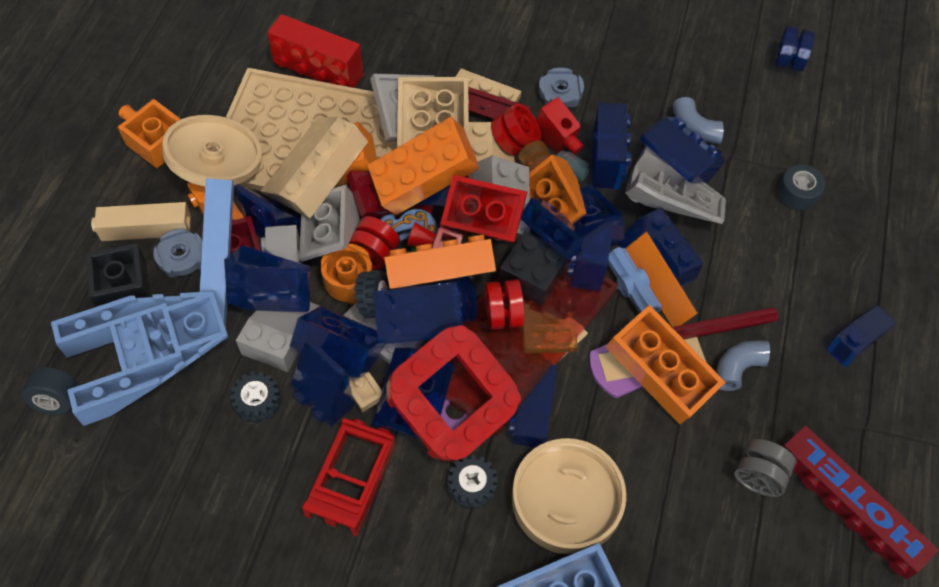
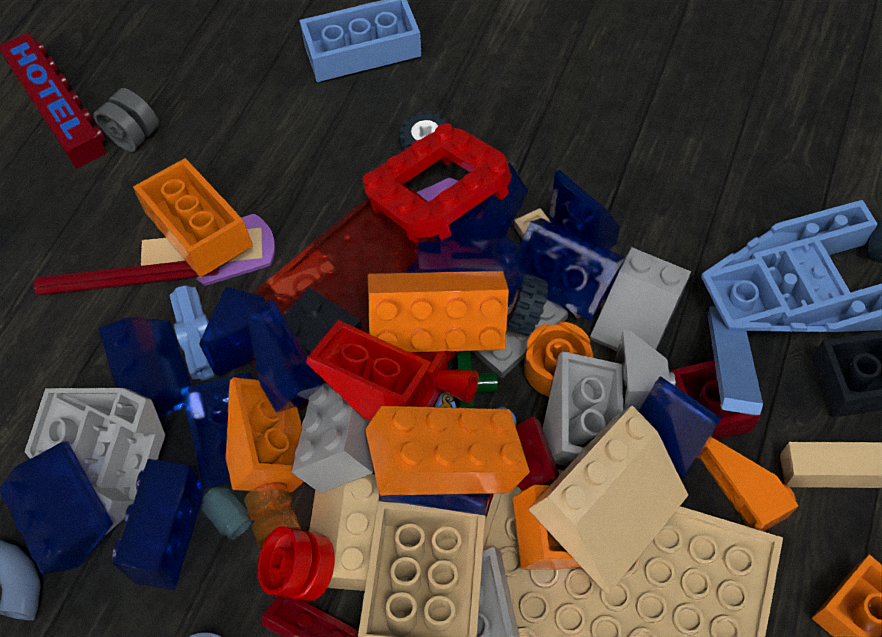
camera: 170 degrees left, 0 degrees up
sand blue plate [153,229,202,278] -> none
tan dish [162,115,262,186] -> none
clear blue slope [224,245,310,312] -> none
black wheel [230,372,282,424] -> none
red door [302,418,396,536] -> none
red wheel [349,216,400,270] -> none
red wheel [485,279,524,330] -> none
clear blue slope [508,365,557,448] -> none
tan brick [512,438,626,555] -> none
clear orange wing [522,304,578,353] -> none
red torso [537,97,584,155] -> none
orange sticker [625,231,697,327] -> none
sand blue cylinder [716,340,770,391] -> none

